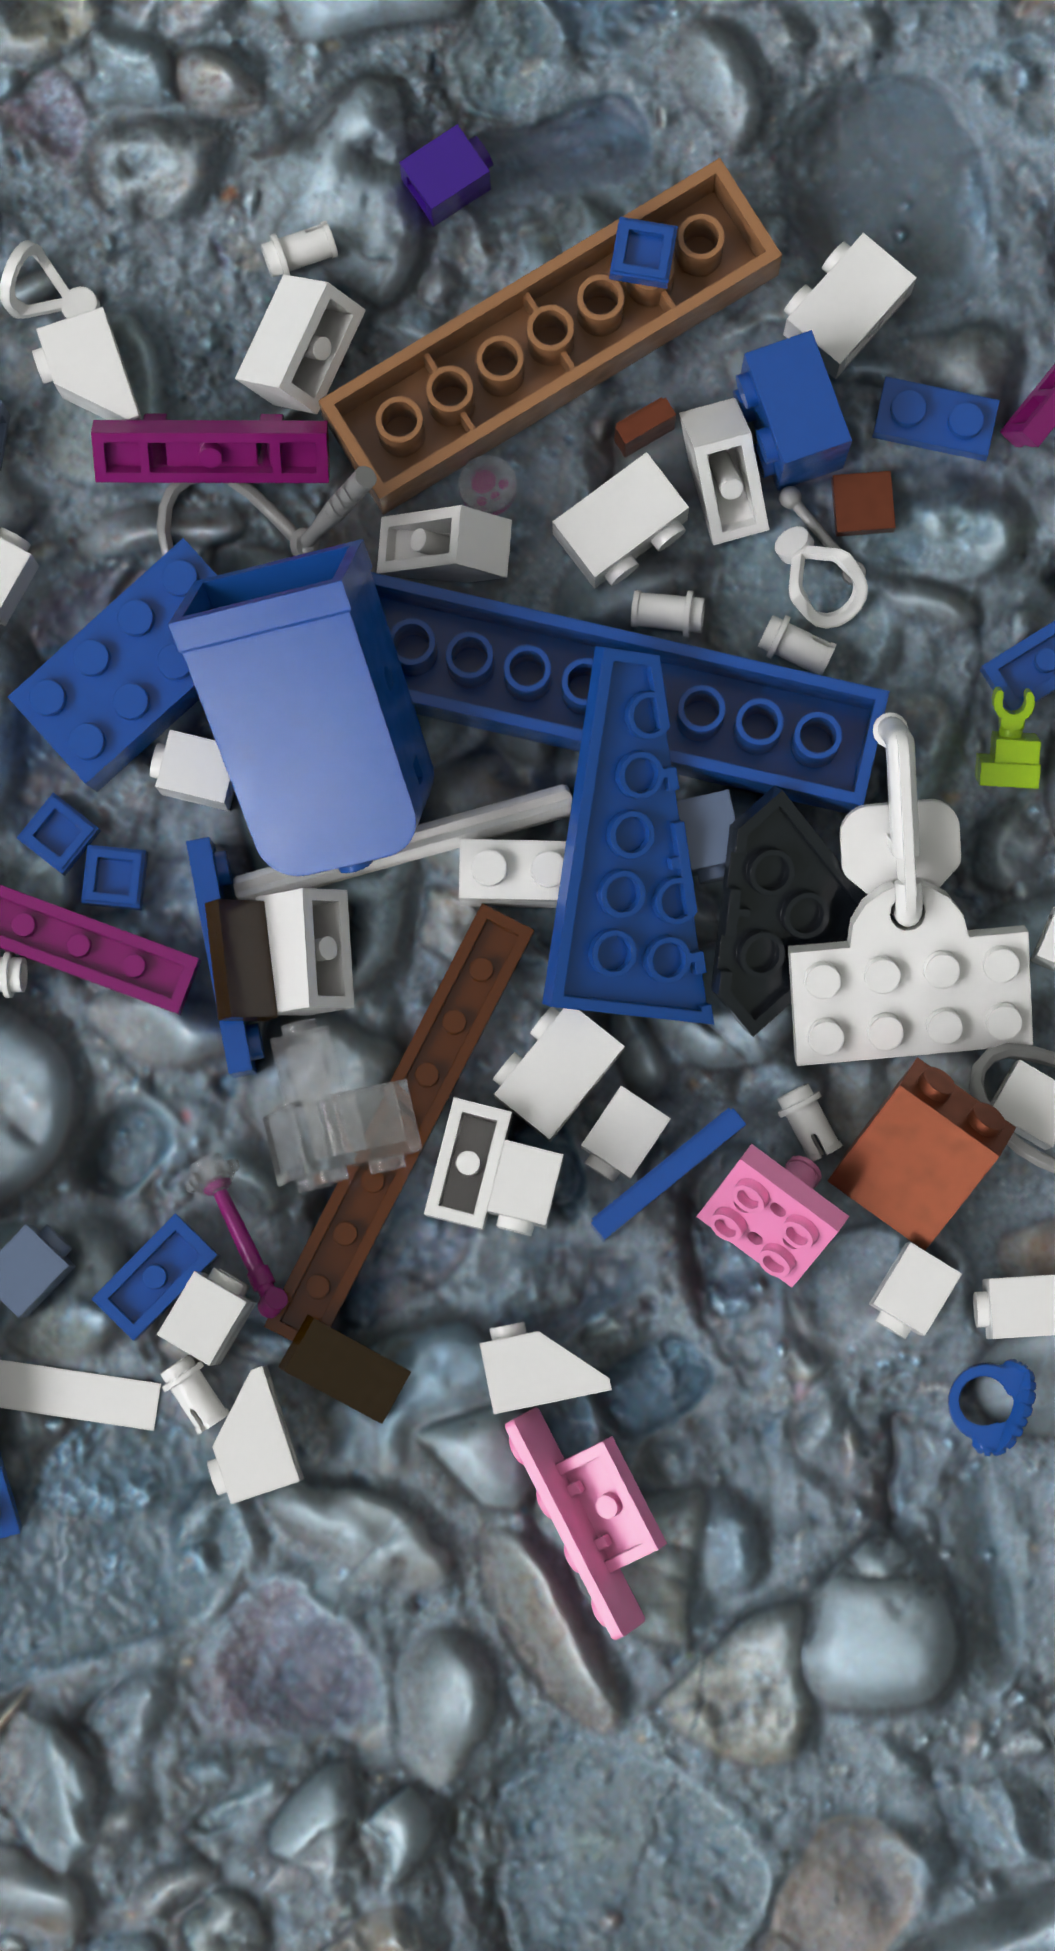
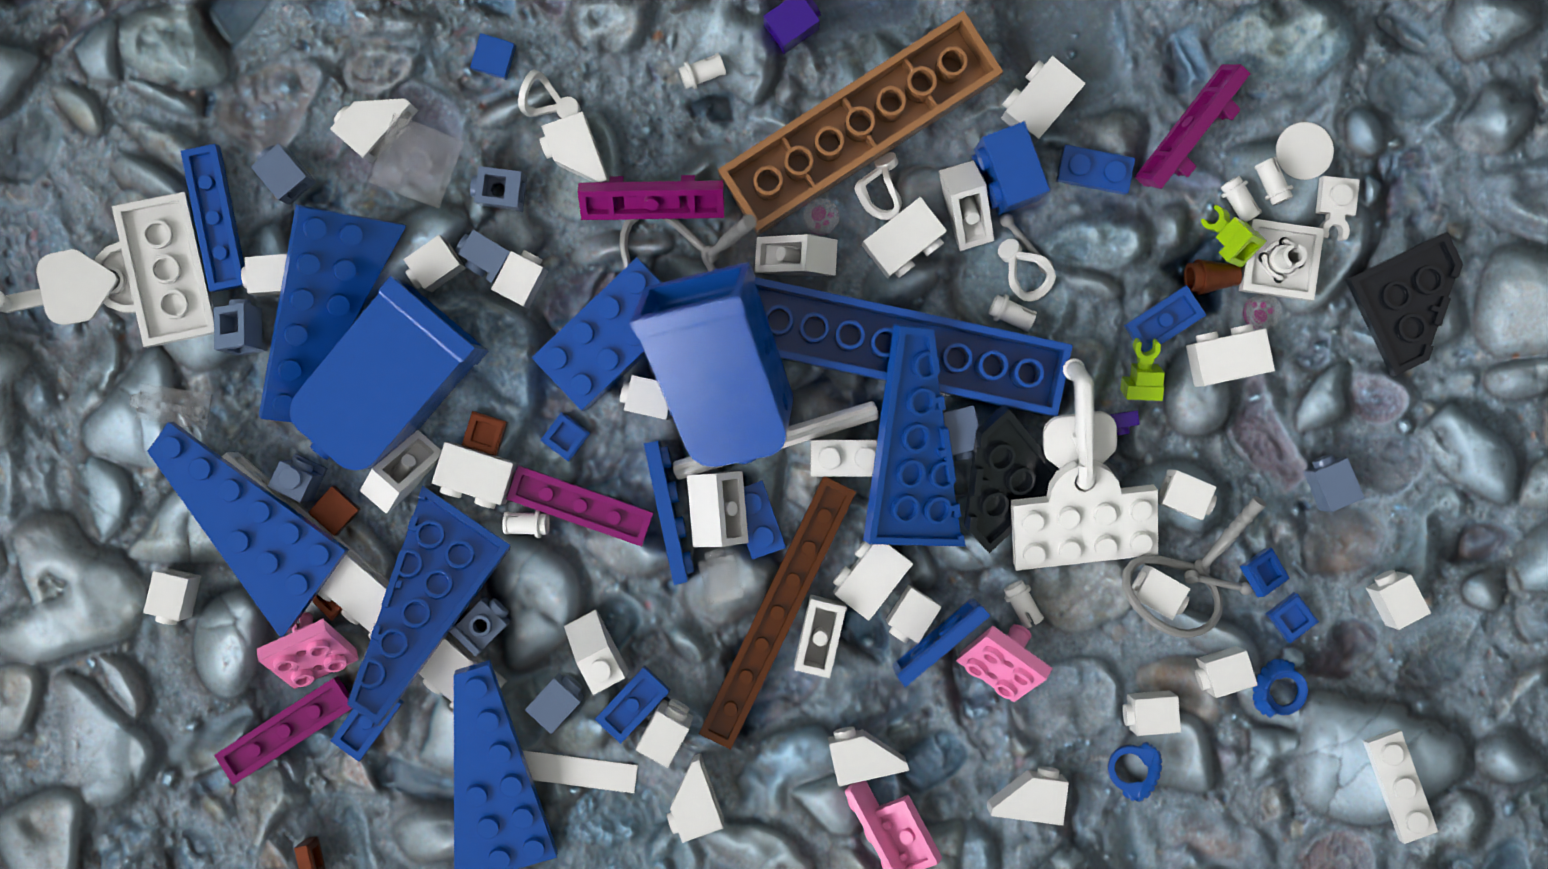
camera: 10 degrees left, 5 degrees up
blue tile [81,845,148,911] -> none
white pin [160,1354,229,1434] -> none
magenta piece [184,1153,288,1318] -> none
dark brown tile [205,899,278,1021] -> none
white brick [235,274,366,414] -> none
clear brick [263,1079,422,1193] -> none
dark brown tile [278,1315,411,1424] -> none
white brick [487,1139,564,1236] -> none
blue tile [609,217,678,289] -> none
copper tile [614,397,676,458] -> none
white pin [631,590,705,638] -> none
copper brick [827,1057,1016,1251] -> none
copper tile [831,471,896,537] -> none
white brick [869,1242,962,1339] -> none
none -> white slope [564,609,629,695]
none -> blue plate [744,480,786,560]
none -> white piece [854,152,902,220]
none -> white slope [987,766,1069,825]
none -> dark purple plate [1109,411,1140,435]

